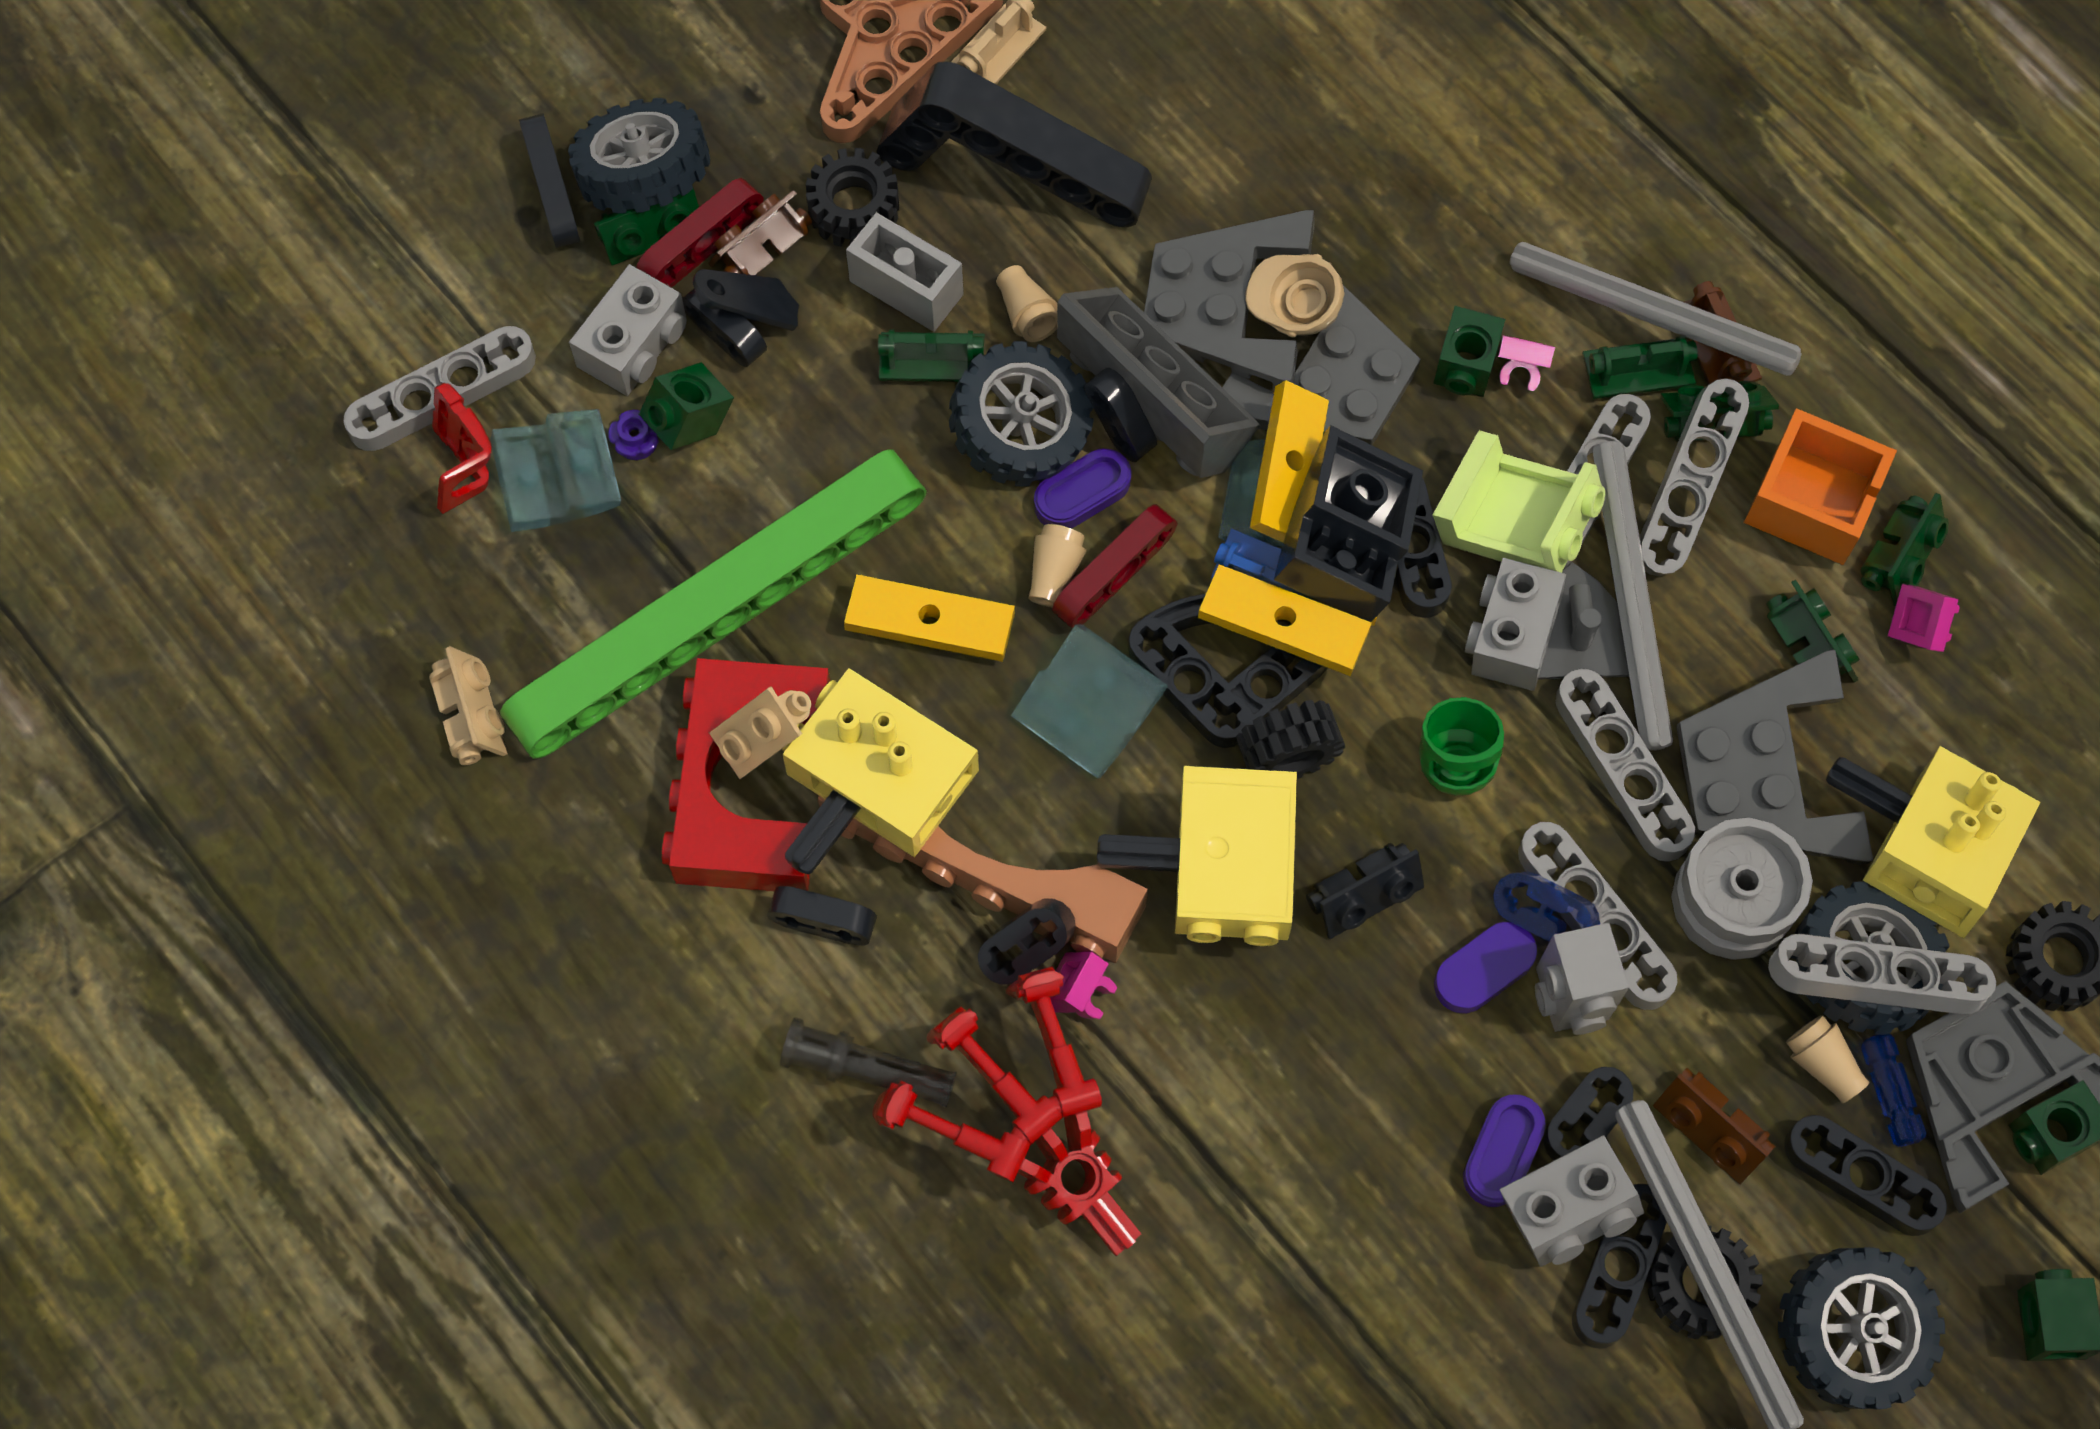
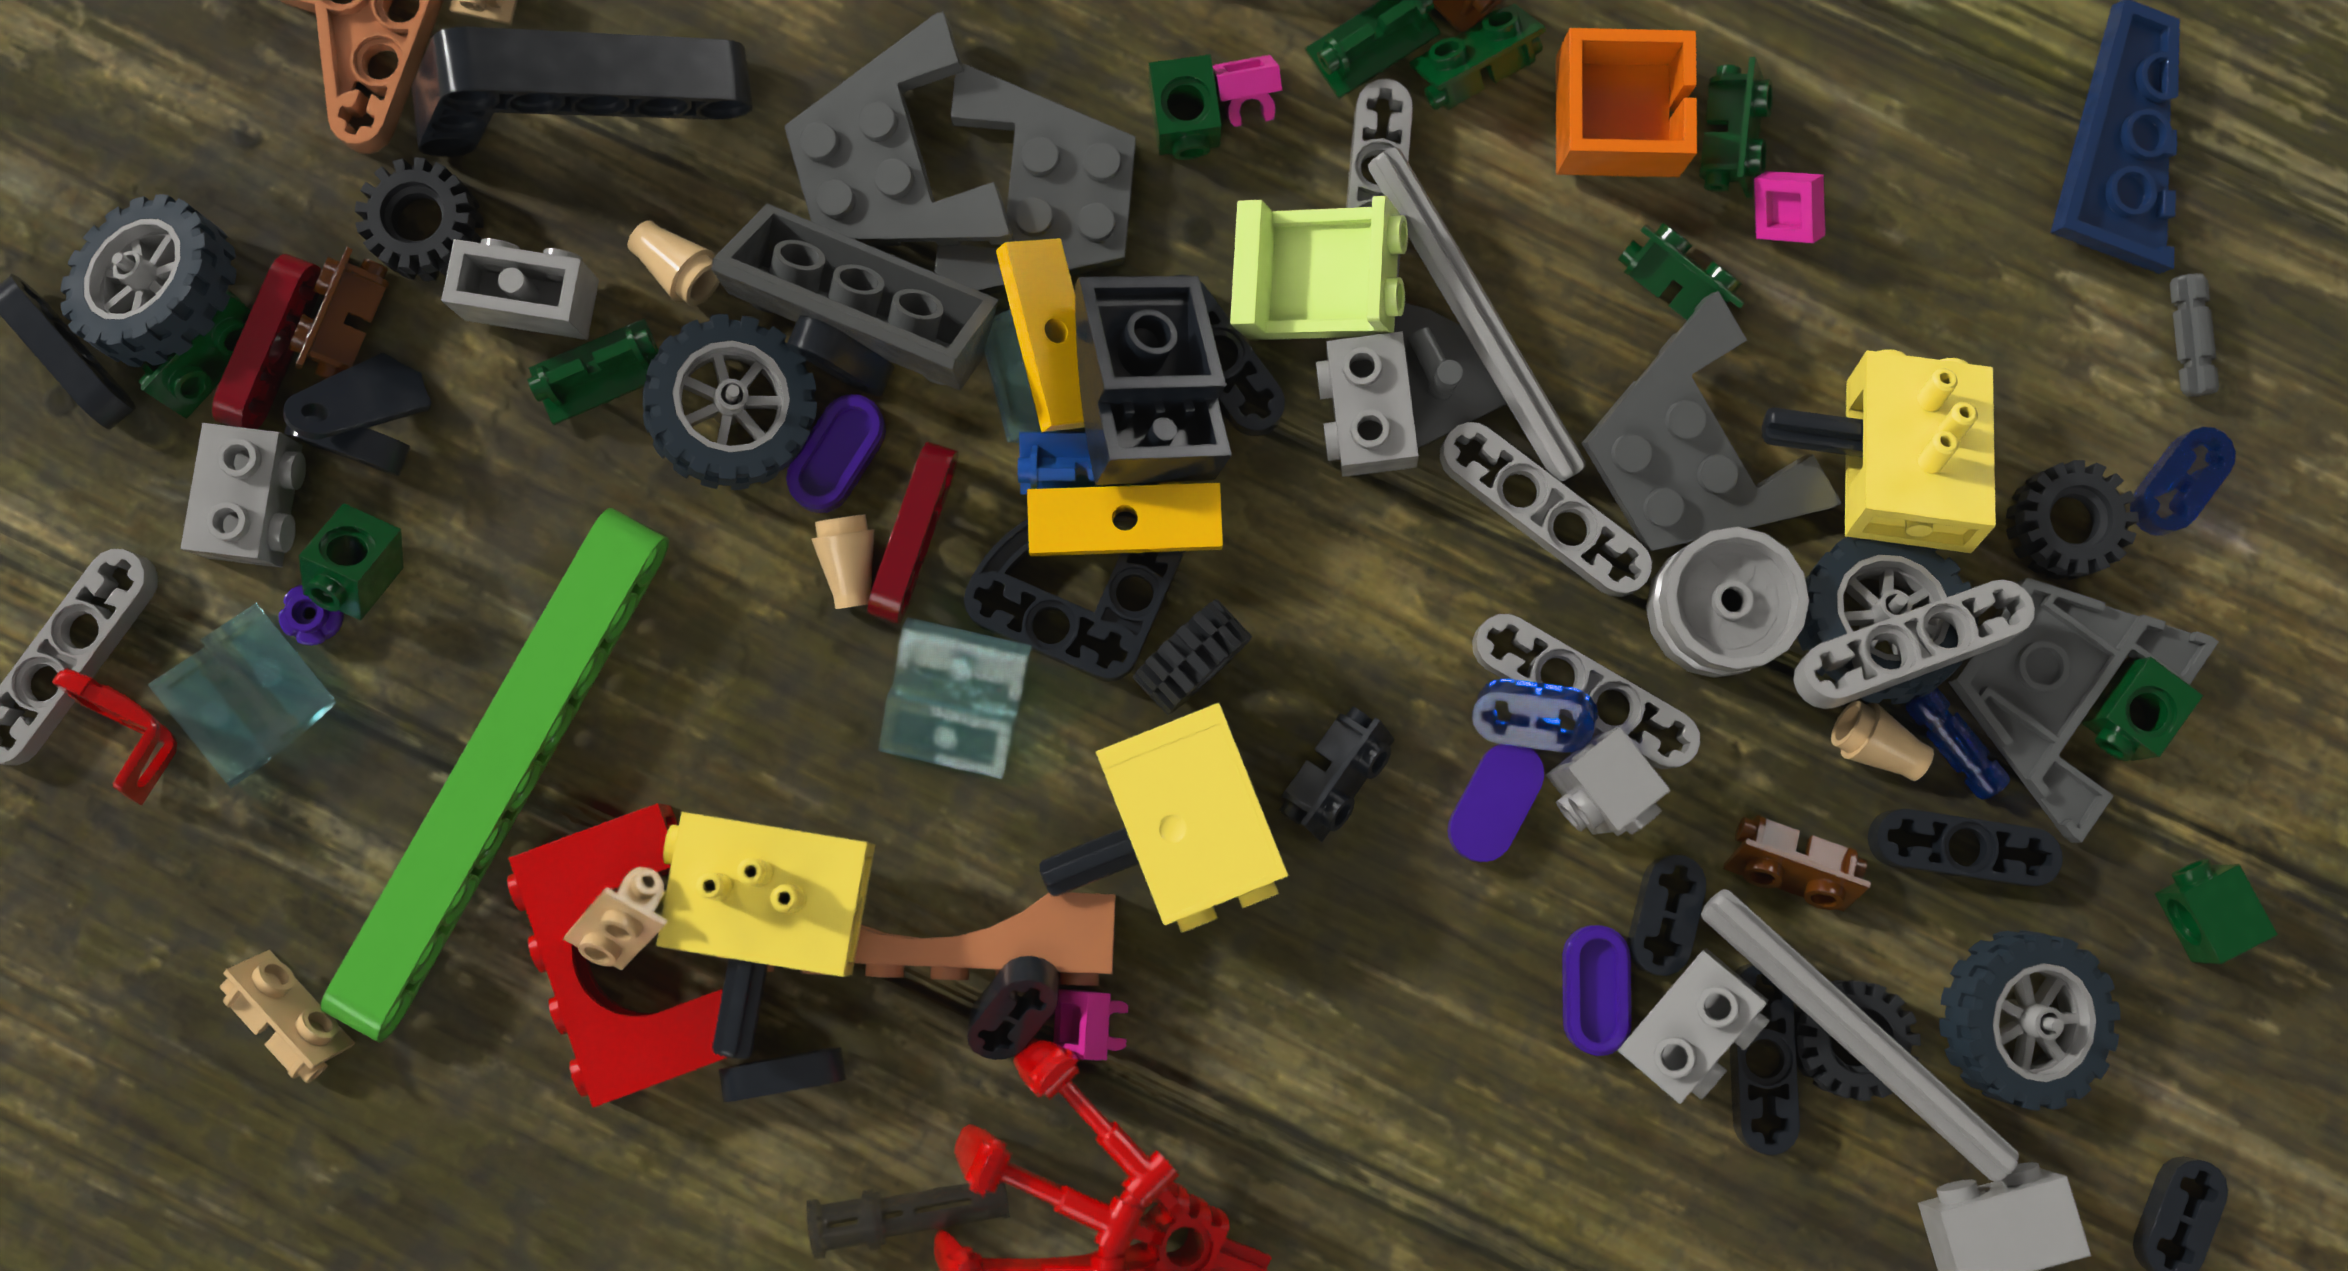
camera: 30 degrees left, 15 degrees up
yellow tile [844,575,1015,662] -> none
tan hat [1245,254,1345,337] -> none
green helmet [1419,697,1504,796] -> none
light grey beam [1639,379,1749,576] -> none

